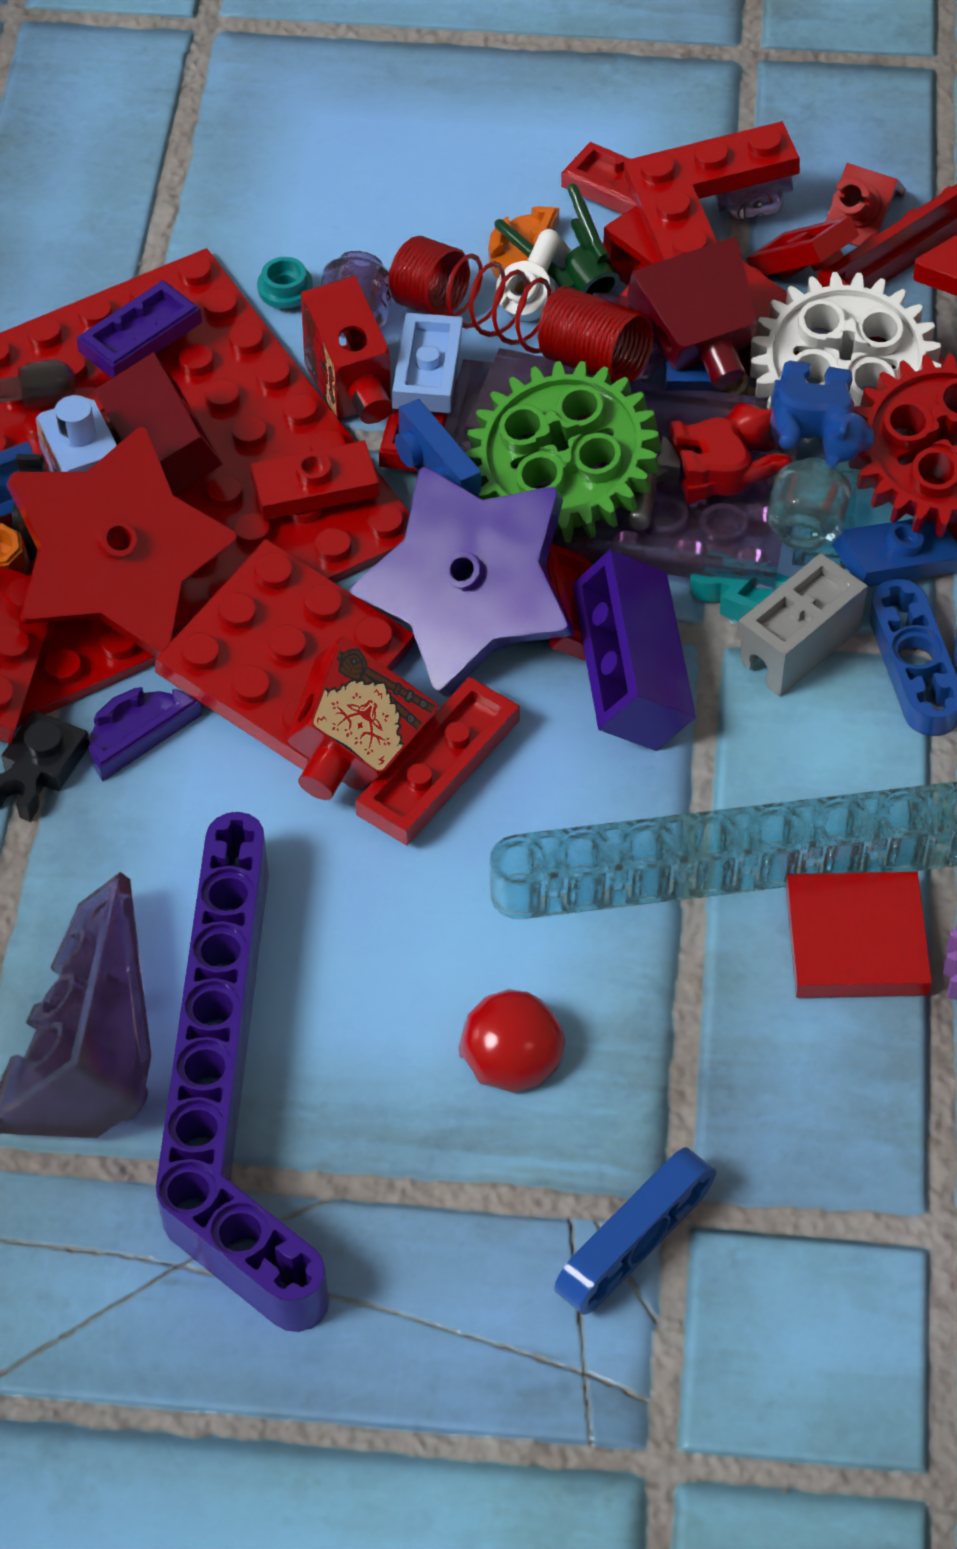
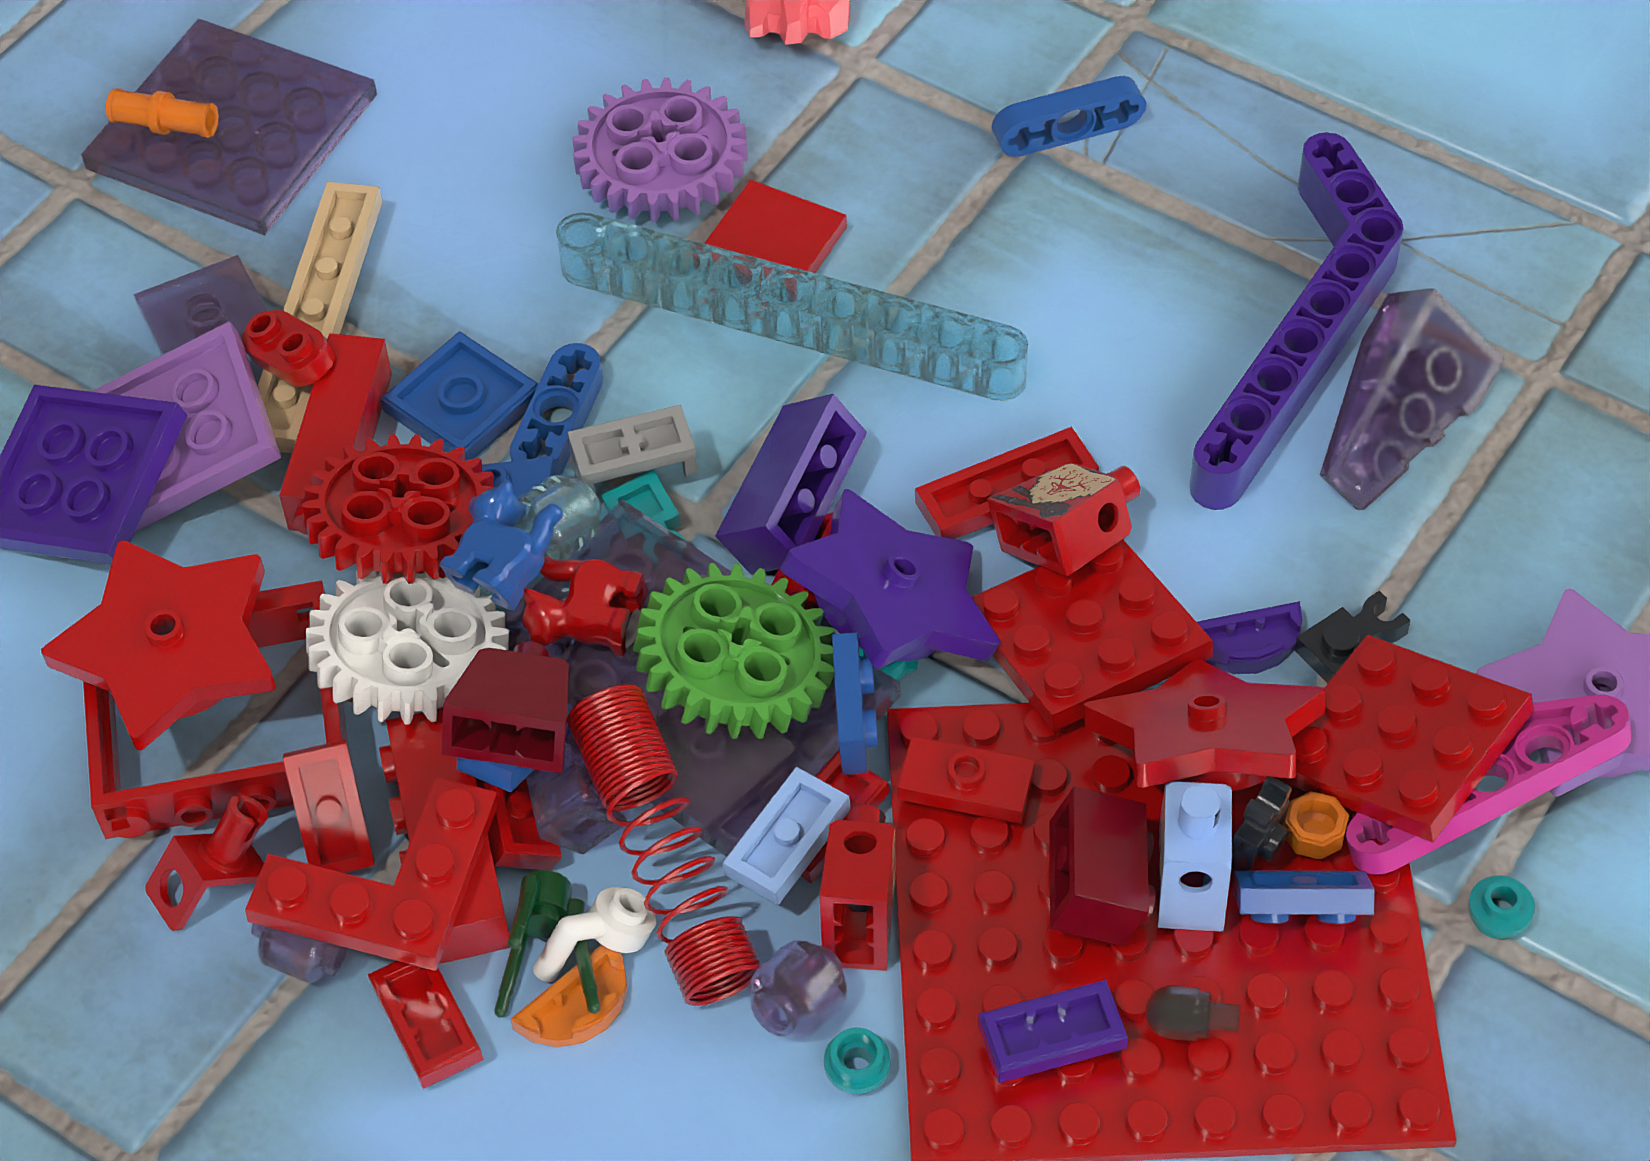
camera: 150 degrees left, 0 degrees up
red hair [458,989,565,1093] -> none

